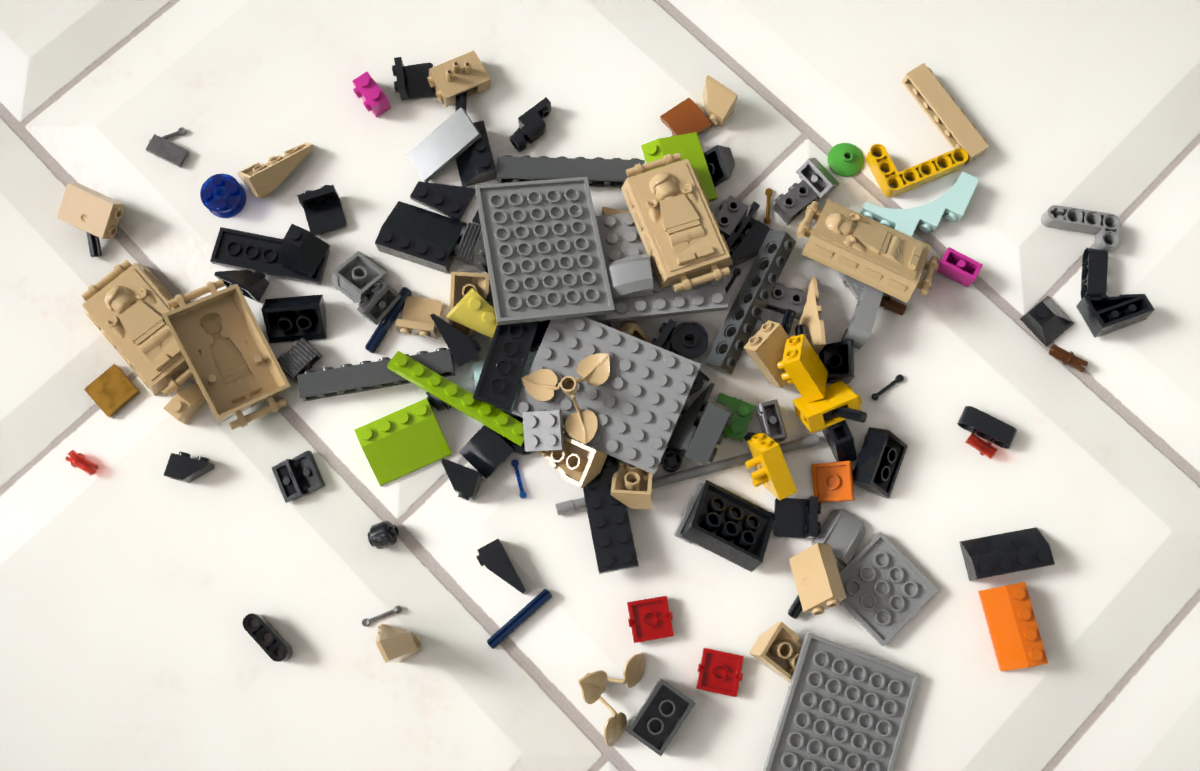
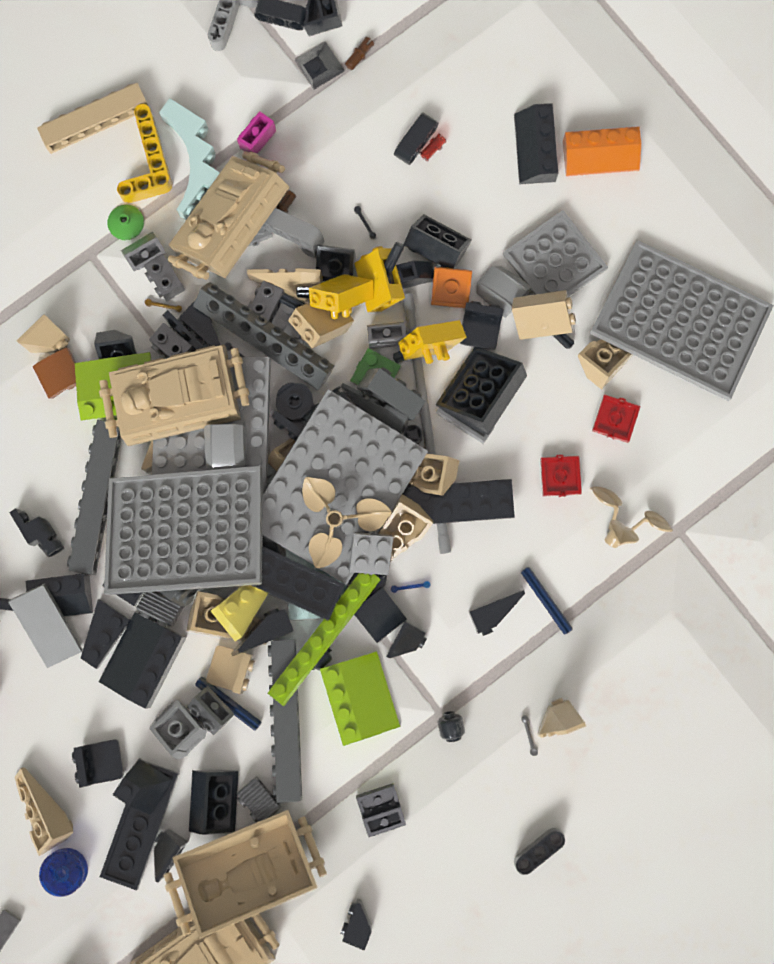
camera: 75 degrees left, 5 degrees up
tan slope [163,383,206,425] -> none
dark grey brick [626,678,696,756] -> none

